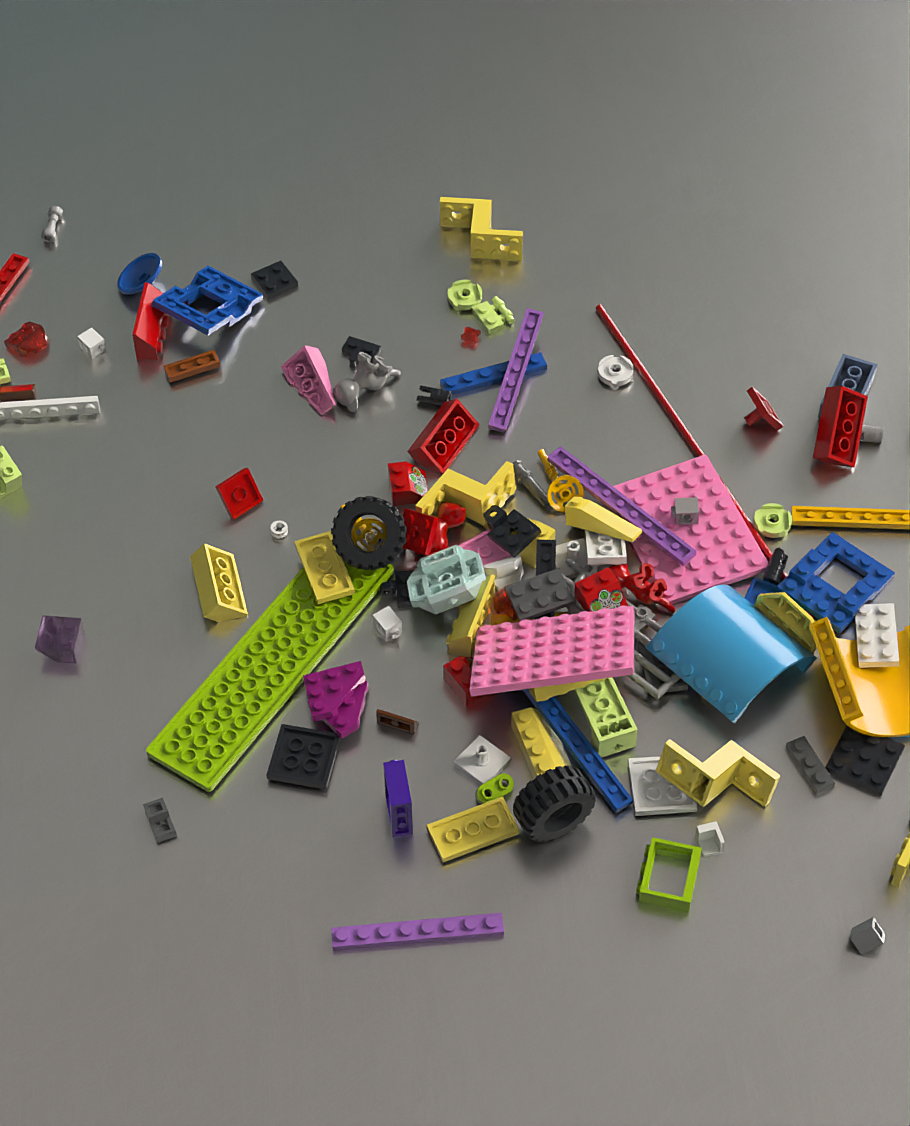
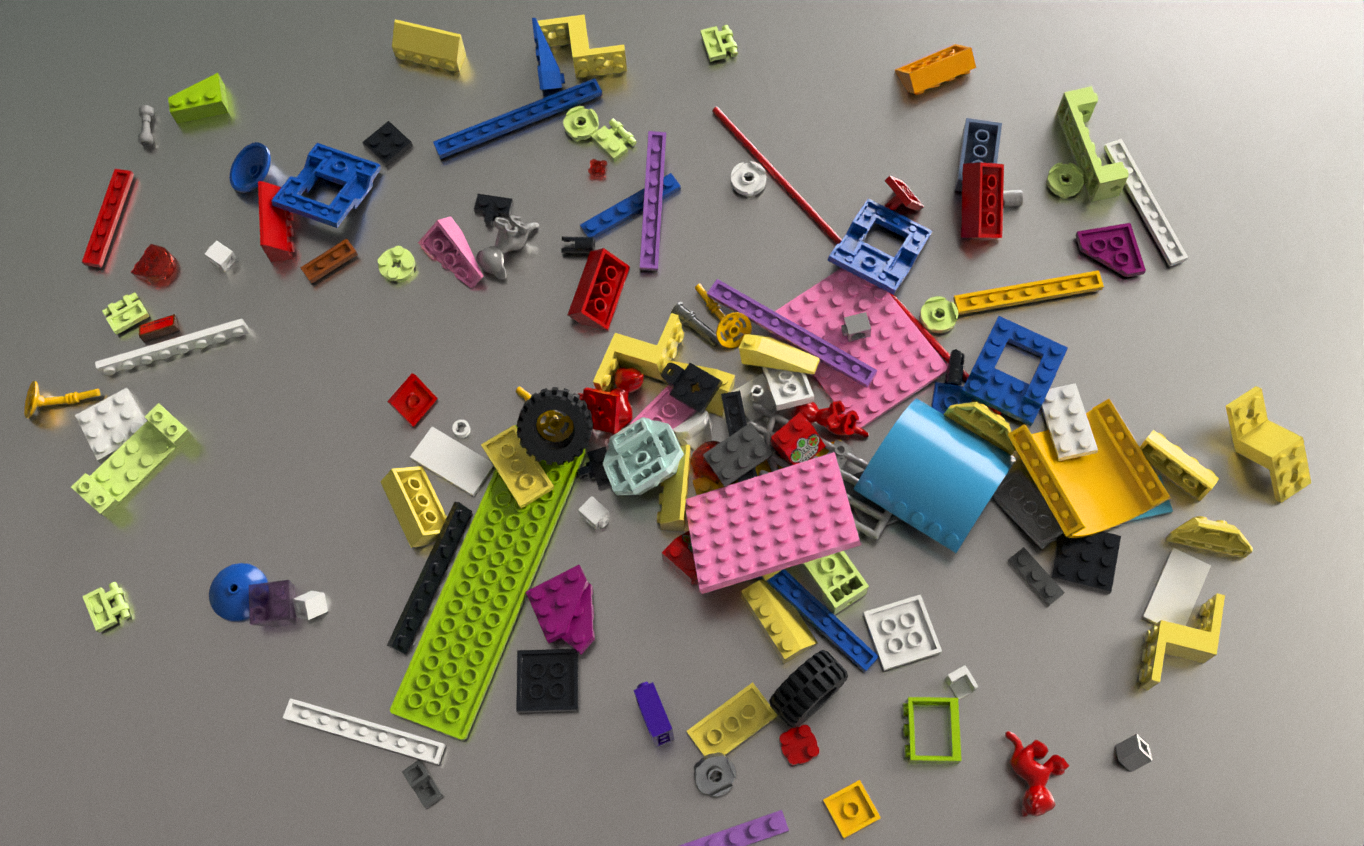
camera: 10 degrees left, 15 degrees up
reddish brown slope [376,709,419,734] -> none
red slope [388,461,428,506] -> none
white tile [453,735,511,786] -> none
lime plate [475,773,514,804] -> none
light yellow bracket [655,740,780,807] -> none
none -> lime wedge [168,73,229,124]
none -> blue dish [209,563,269,622]
none -> white plate [283,698,446,765]
none -> white panel [293,591,328,620]
none -> yellowish green plate [378,246,416,283]
none -> black plate [386,502,472,654]
none -> light yellow slope [392,19,466,72]
none -> white tile [410,427,495,497]
none -> blue plate [433,78,602,159]
none -> blue wedge [532,18,565,90]
none -> dark grey plate [694,752,736,797]
none -> yellowish green plate [700,25,738,62]
none -> red piece [779,724,819,765]
none -> yellow plate [822,780,881,839]
none -> piece [827,198,933,295]
none -> light orange slope [895,44,976,95]
none -> light grey tile [992,469,1064,549]
none -> red animal [1005,731,1069,817]

